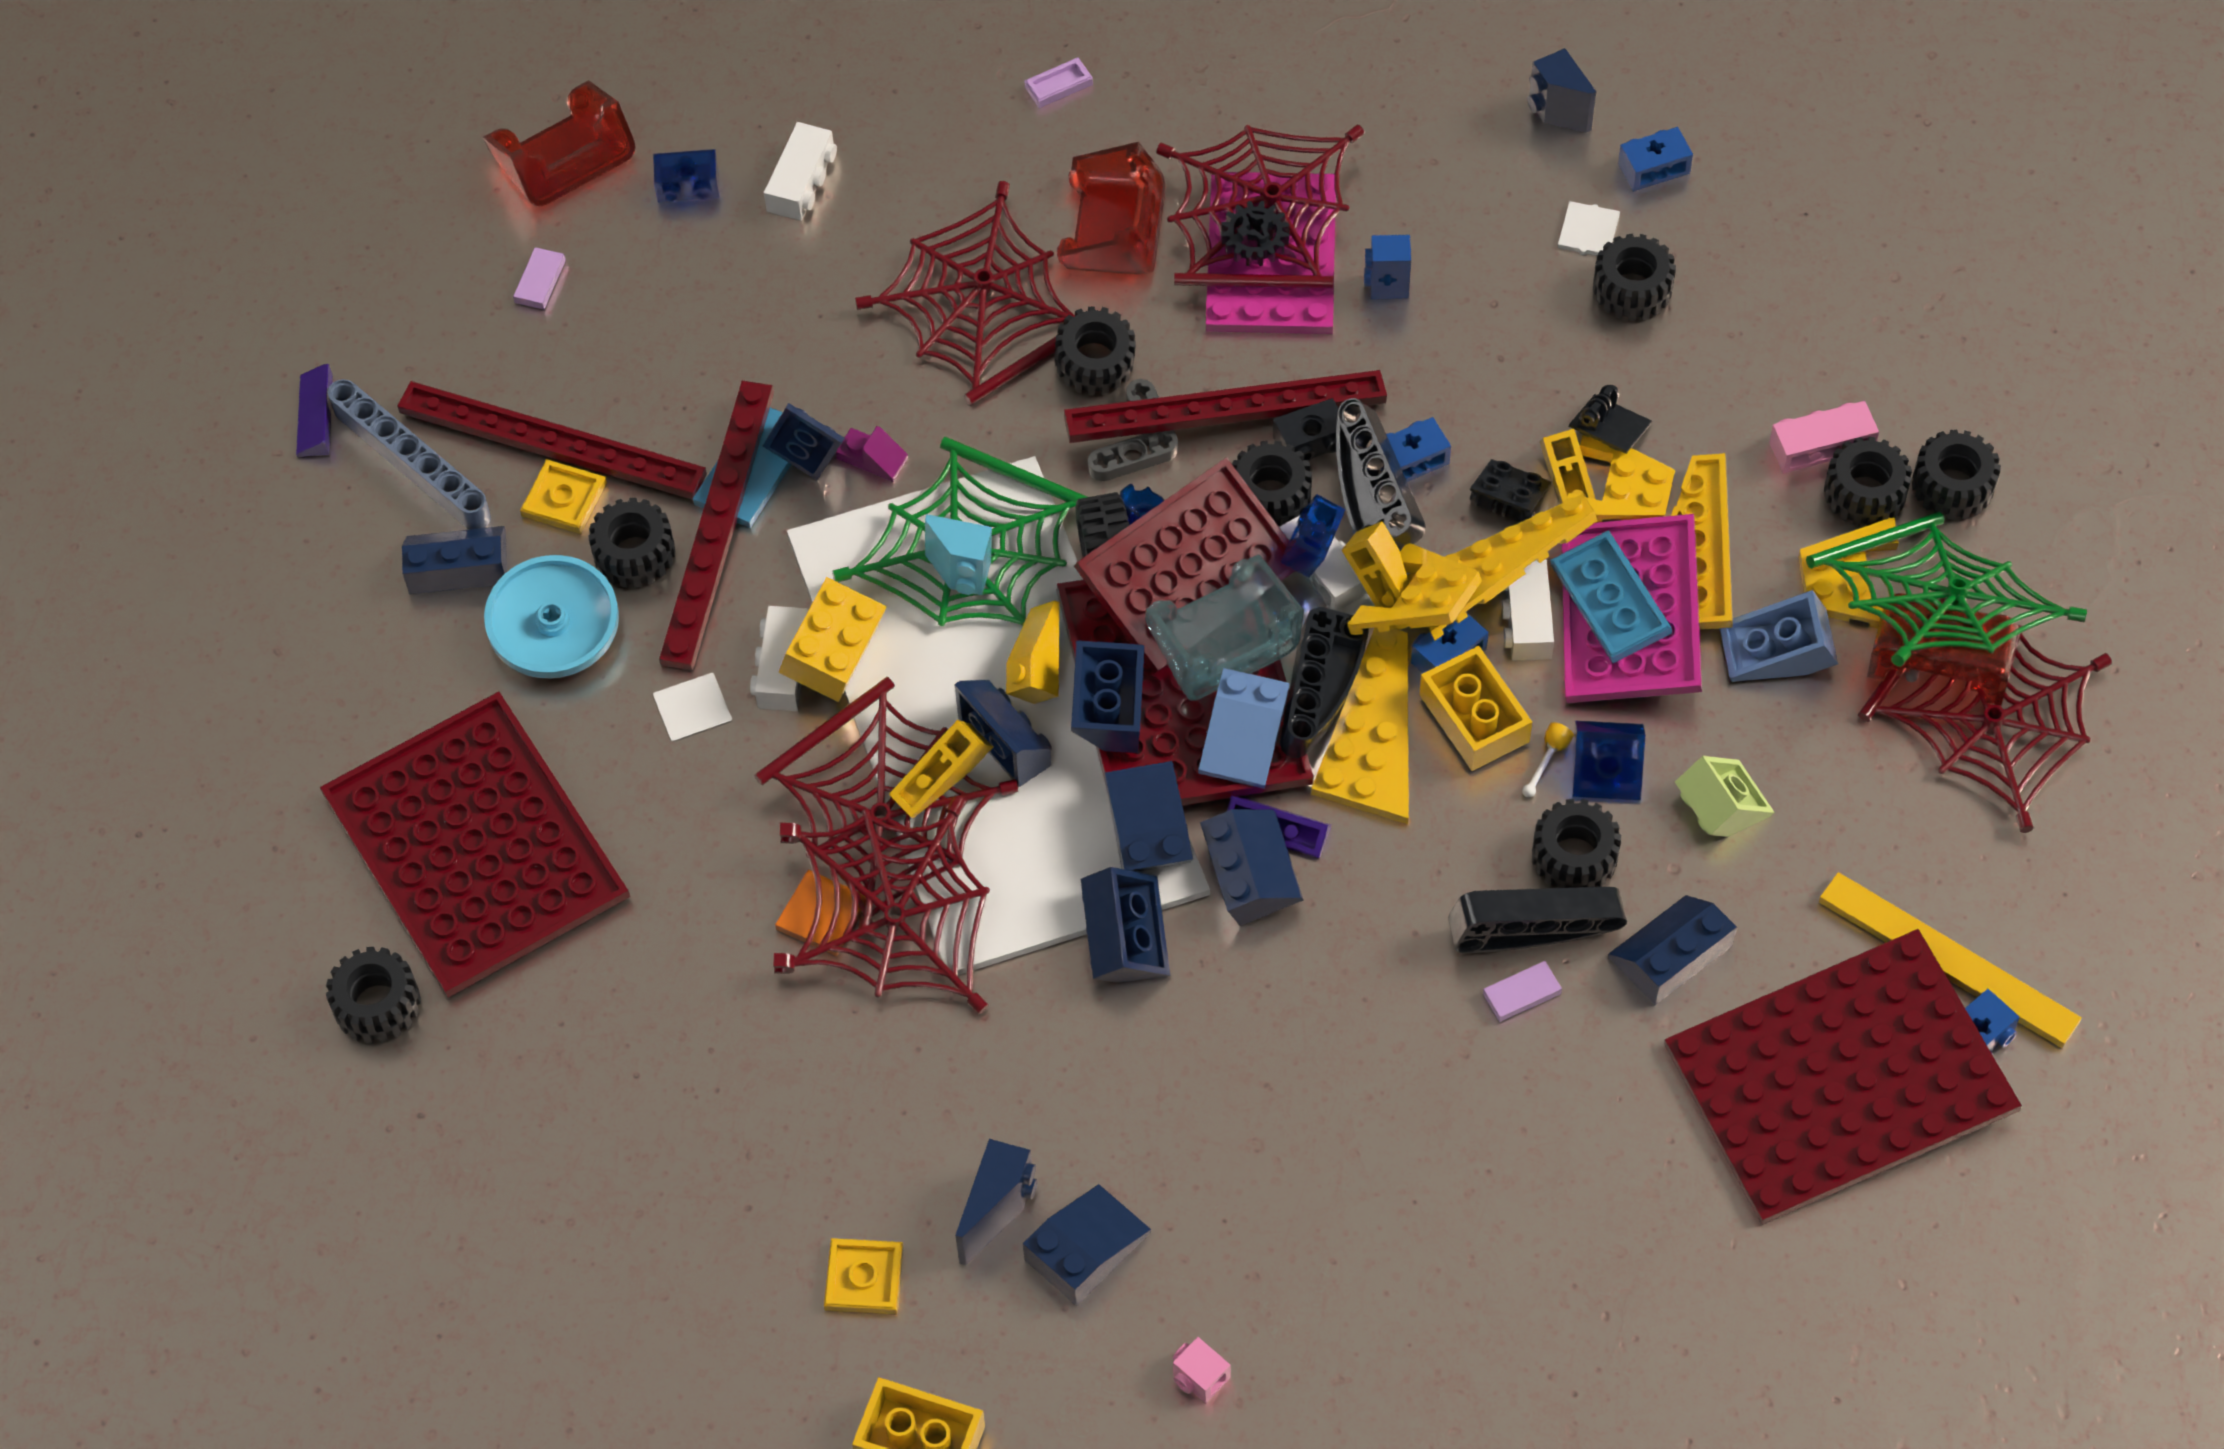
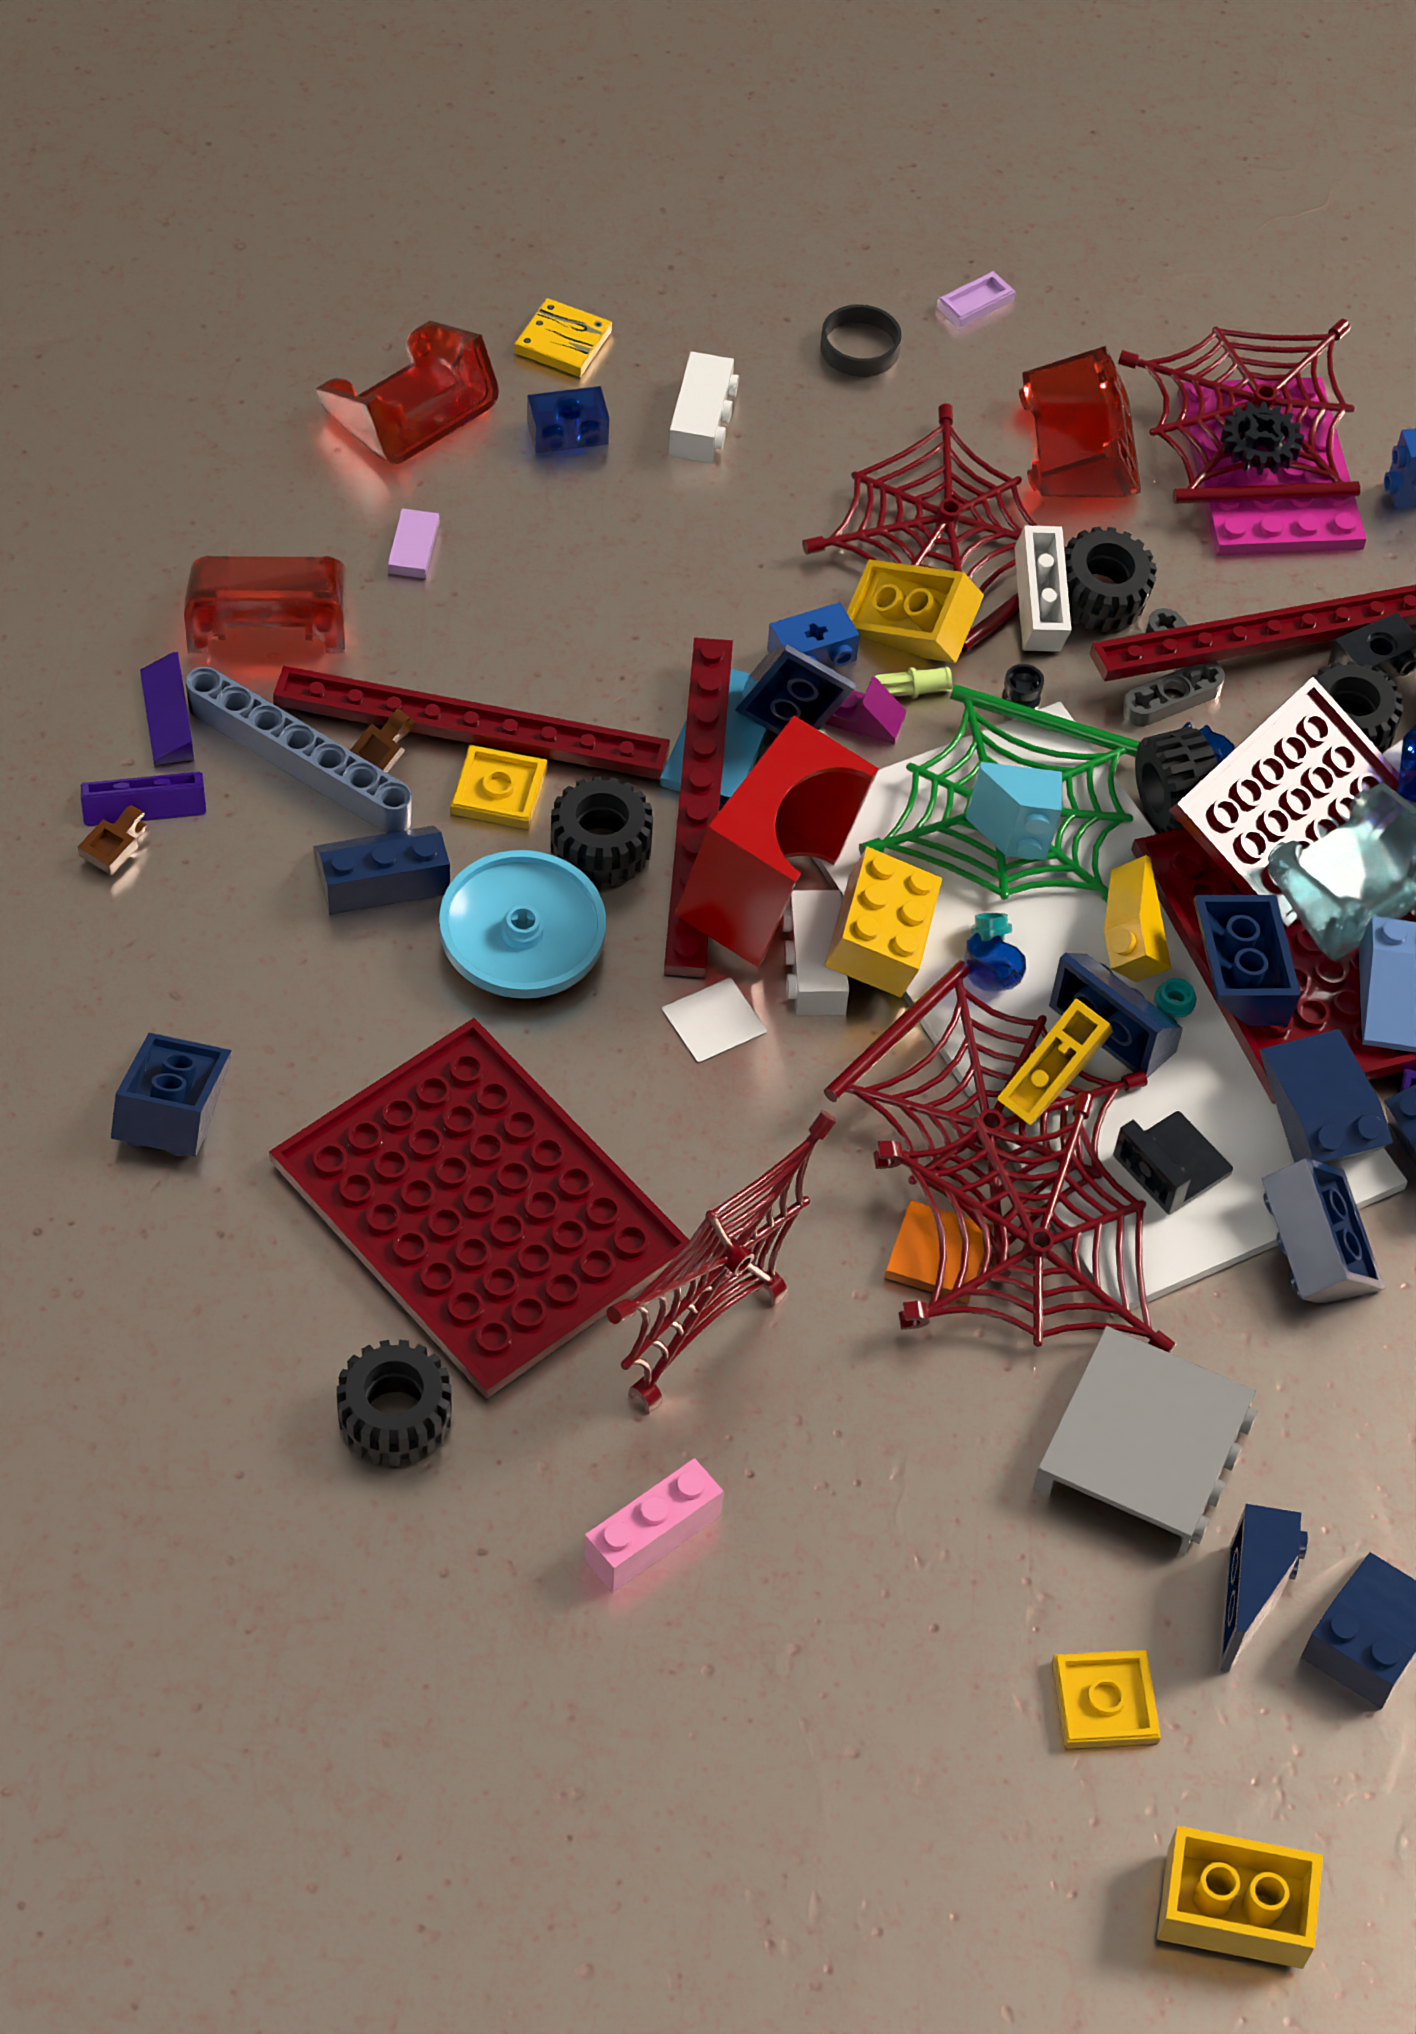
camera: 15 degrees left, 5 degrees down
none -> reddish brown plate [78,805,147,875]
none -> dark purple slope [80,772,206,826]
none -> dark blue slope [110,1033,232,1157]
none -> clear red windscreen [184,556,347,653]
none -> reddish brown plate [350,708,416,773]
none -> yellow tile [514,298,612,377]
none -> bright pink brick [584,1458,724,1593]
none -> dark red animal [606,1110,837,1414]
none -> red container [675,715,879,968]
none -> blue brick [767,602,860,668]
none -> black tyre [820,304,902,377]
none -> yellow slope [846,559,984,663]
none -> yellowish green axle [874,667,952,698]
none -> clear blue hair [963,933,1027,992]
none -> teal plate [971,912,1013,943]
none -> black wheel [1001,664,1044,710]
none -> white brick [1014,525,1071,651]
none -> light grey panel [1033,1326,1258,1556]
none -> black bracket [1113,1111,1233,1215]
none -> teal plate [1154,978,1197,1018]

